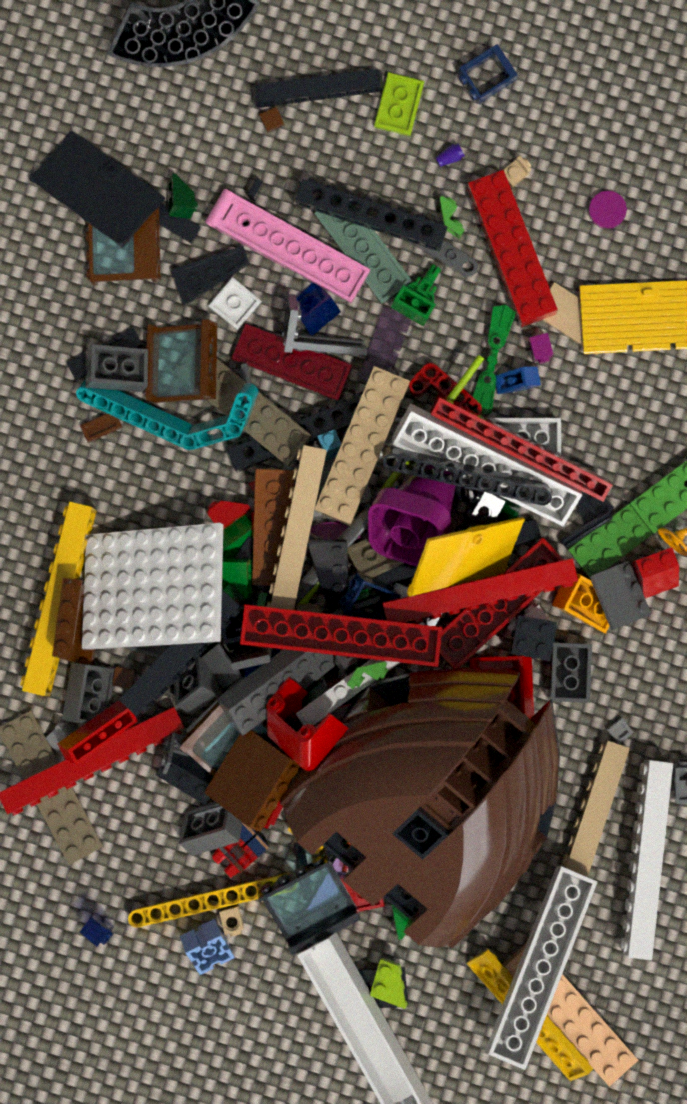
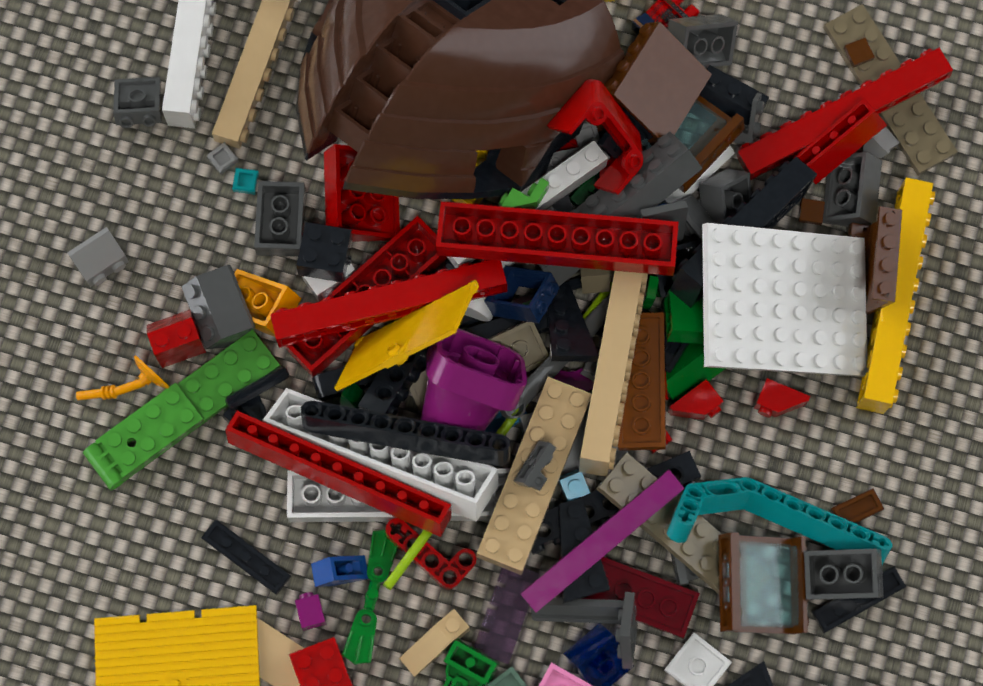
camera: 175 degrees right, 10 degrees down
none -> black tile [201,519,291,595]
none -> teal tile [232,168,259,195]
none -> tan slope [399,609,470,677]
none -> dark grey hinge [513,441,556,491]
none -> magenta tile [520,470,685,613]
none -> black wing [558,498,610,603]
none -> red slope [754,378,811,418]
none -> reddish brown tile [844,38,875,68]

